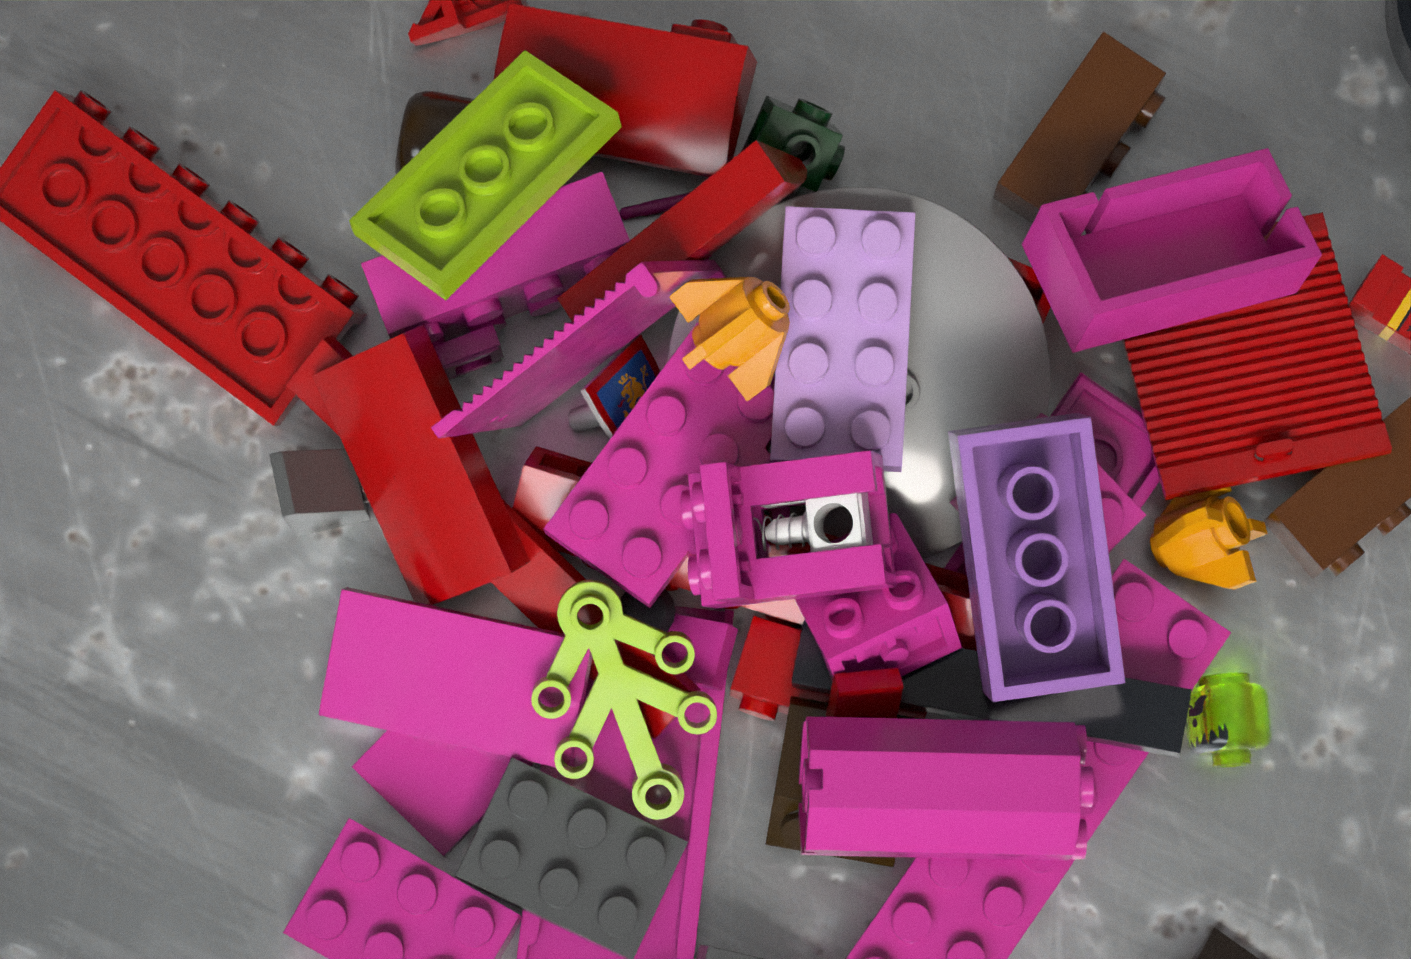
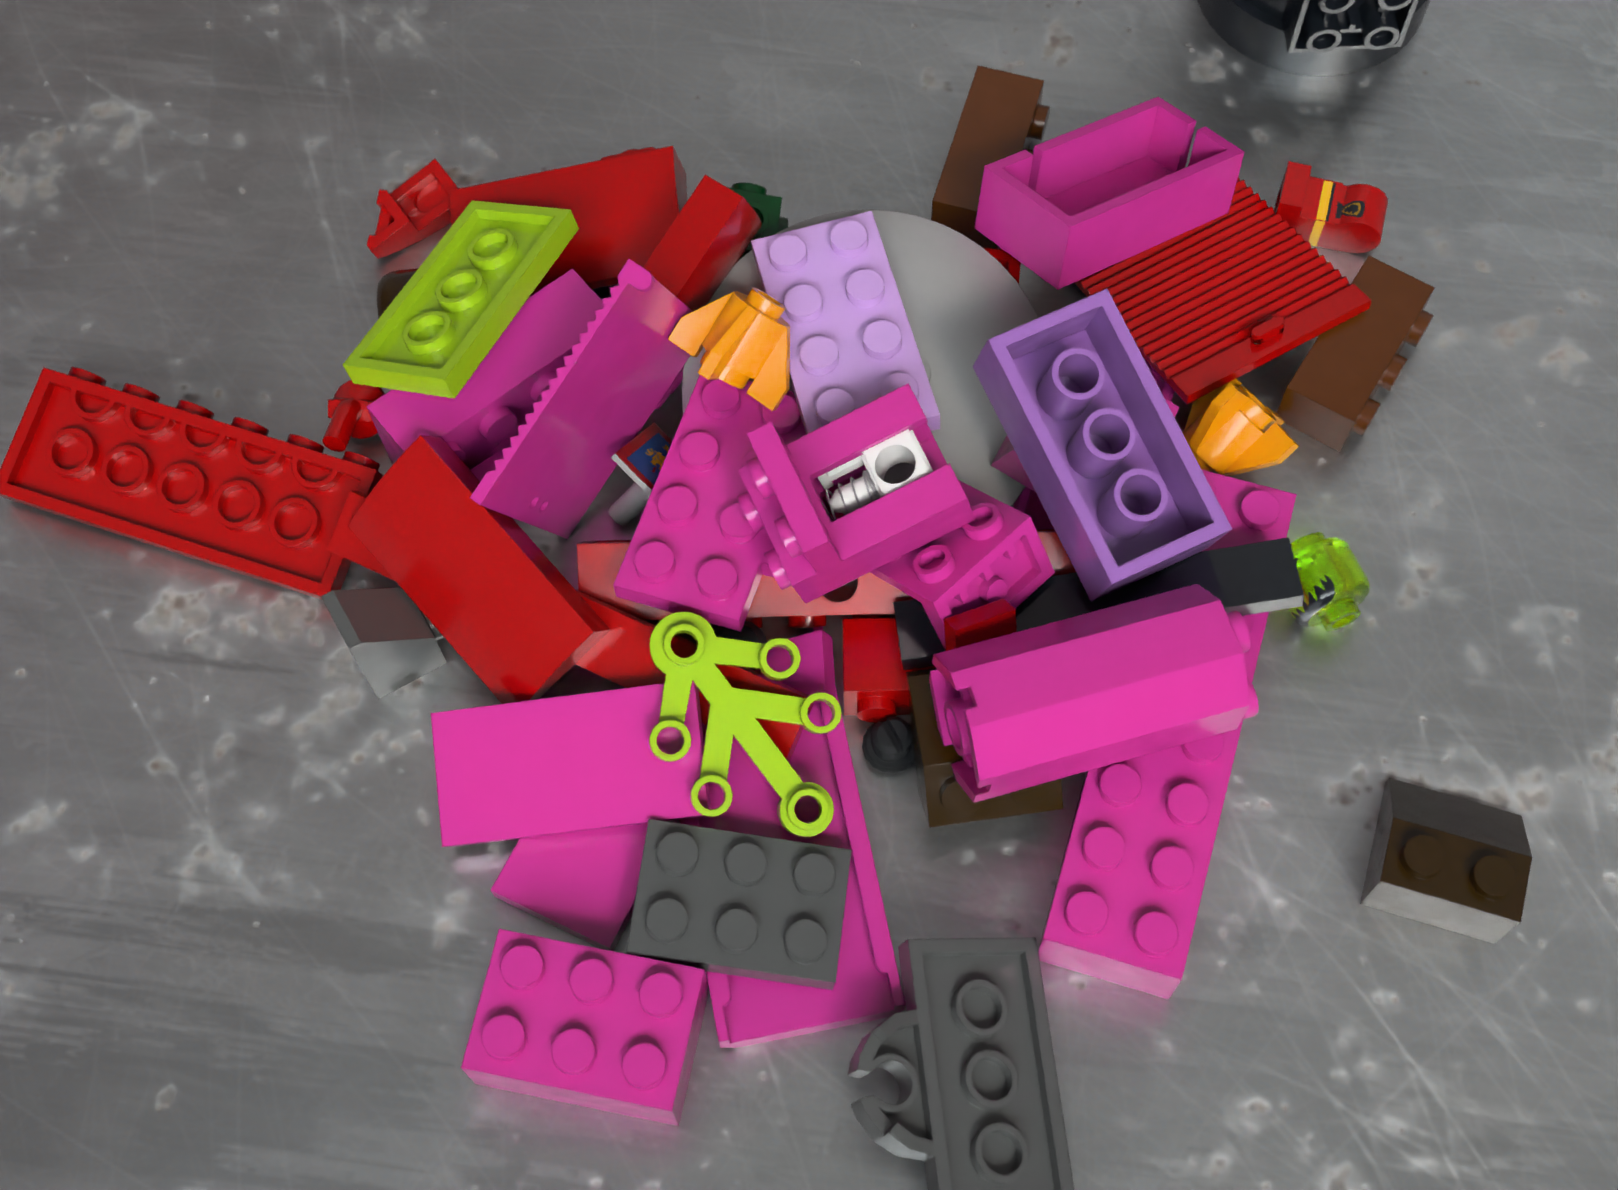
camera: 15 degrees left, 15 degrees down
none -> red plate [322,380,385,452]
none -> black piece [862,716,915,774]

